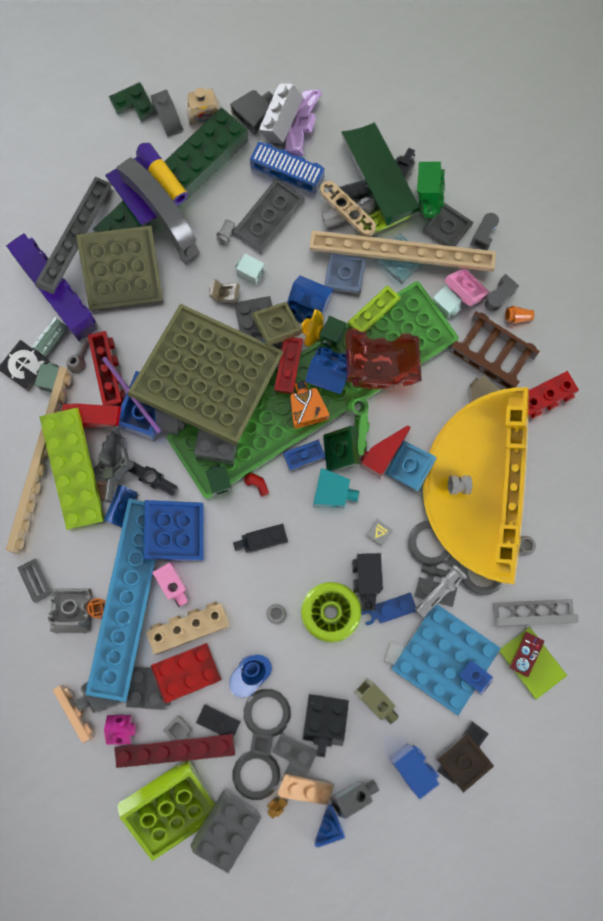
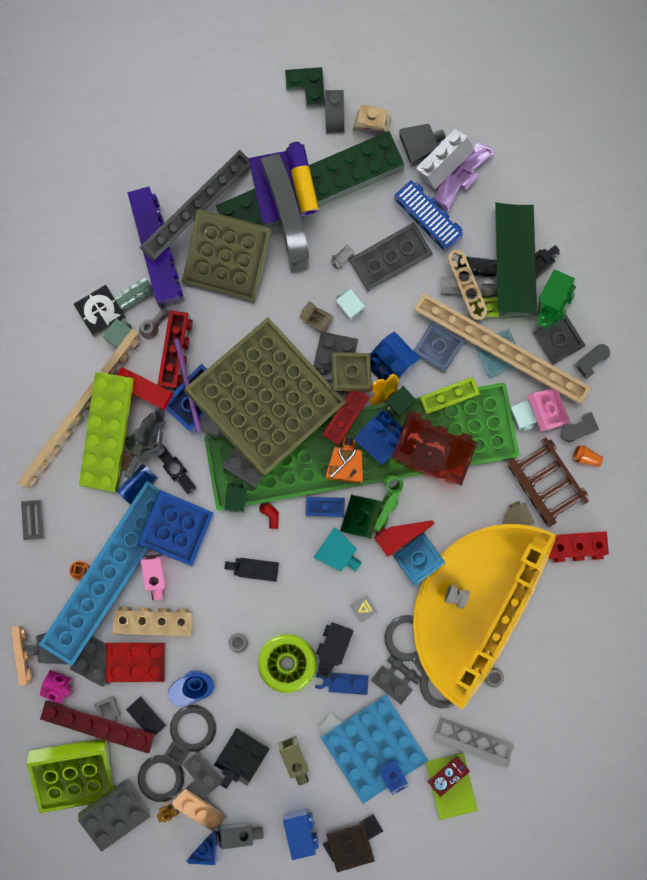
camera: 25 degrees right, 5 degrees up
light grey slope [47,588,91,634] -> none
light grey pin [415,565,467,618] -> none

